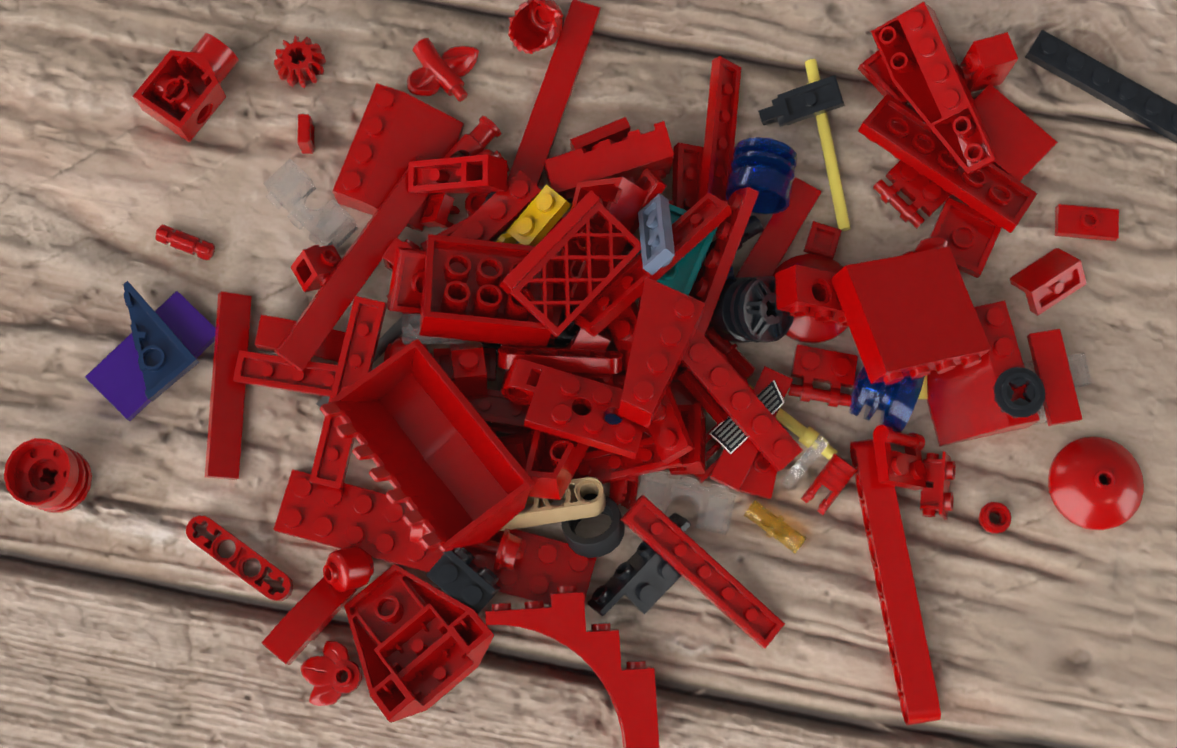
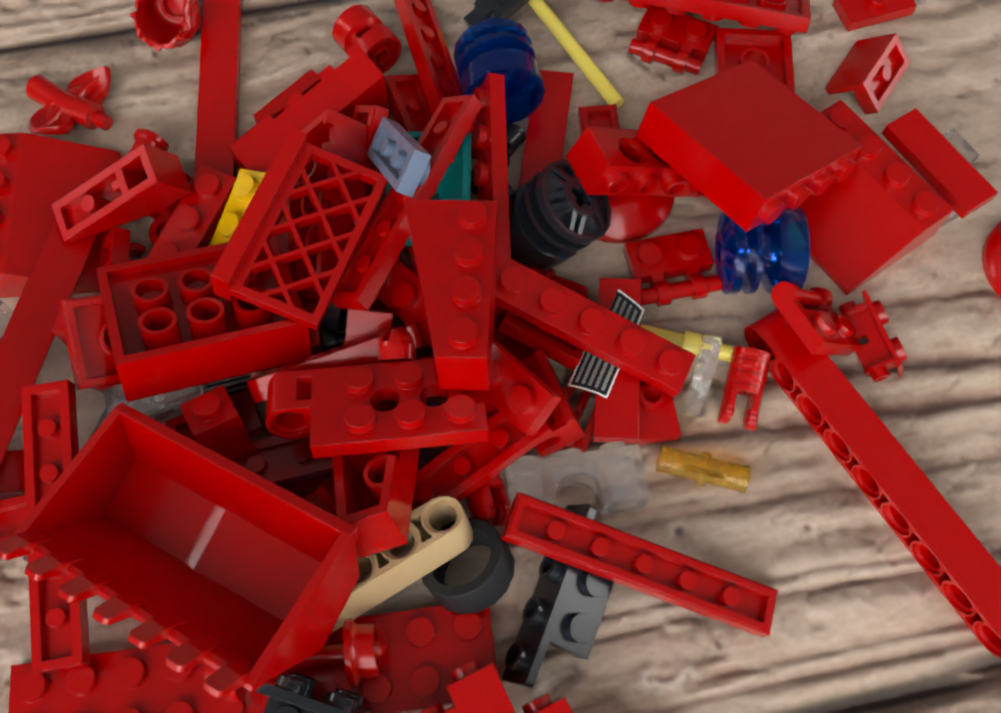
camera: 20 degrees left, 10 degrees down
red plate [979,502,1011,534] -> none
black gear [993,367,1045,418] -> none
none -> red wheel [332,4,402,74]
none -> red hinge [378,328,416,362]

